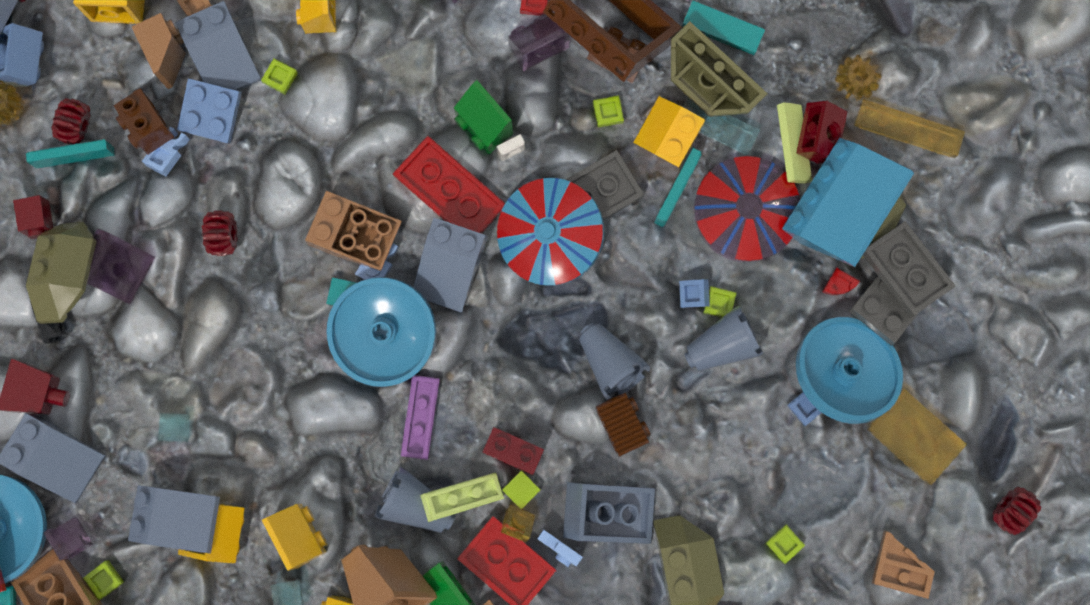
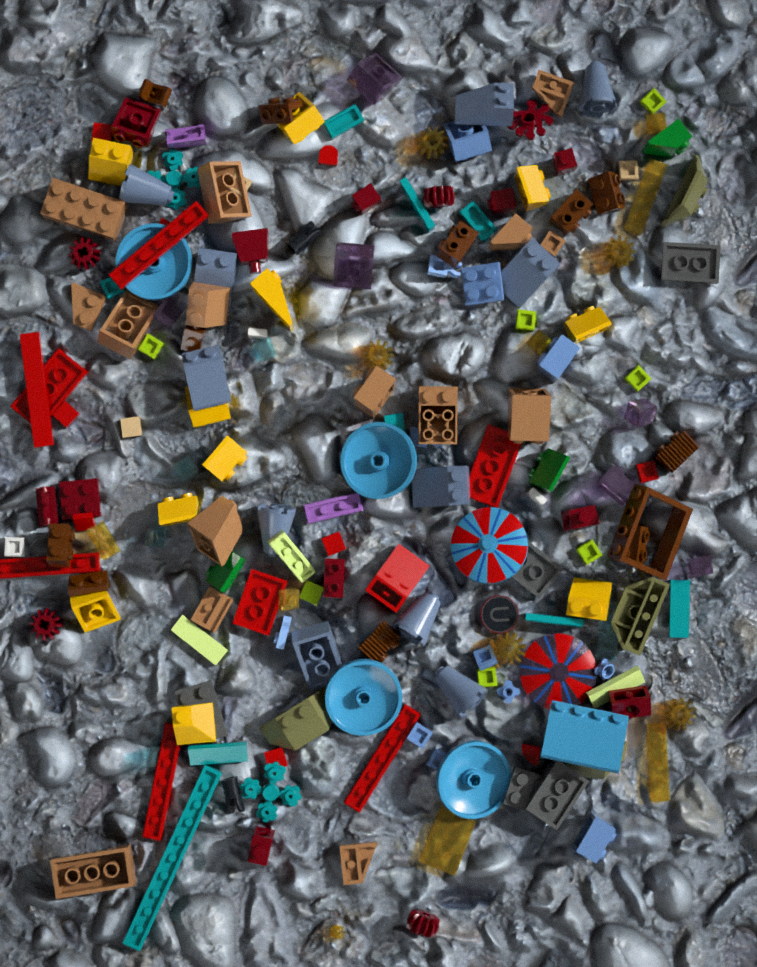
camera: 70 degrees right, 5 degrees up
olive wedge [26,222,97,324] -> none
dark red gear [201,210,238,256] -> none
lime tile [765,524,805,564] -> none
none -> reddish brown bracket [181,325,207,352]
none -> medium nougat slope [185,282,231,328]
none -> white tile [248,328,269,339]
none -> yellow slope [250,268,294,331]
none -> red tile [321,532,346,556]
none -> dark azure dish [325,659,403,736]
none -> red tile [343,704,421,813]
none -> medium nougat brick [353,366,396,419]
none -> clear yellow gear [362,339,394,371]
none -> slope [365,544,429,613]
none -> medium blue plate [406,722,433,749]
none -> teal tile [459,200,497,242]
none -> black tile [480,595,519,634]
none -> dark red brick [487,188,516,214]
none -> clear yellow gear [493,632,526,665]
none -> medium blue plate [497,680,520,703]
none -> medium nougat slope [508,388,551,444]
none -> clear yellow plate [526,329,552,356]
none -> medium blue brick [536,334,580,383]
none -> dark red torso [560,505,600,531]
none -> medium blue brick [572,813,616,864]
none -> medium blue plate [594,658,614,680]

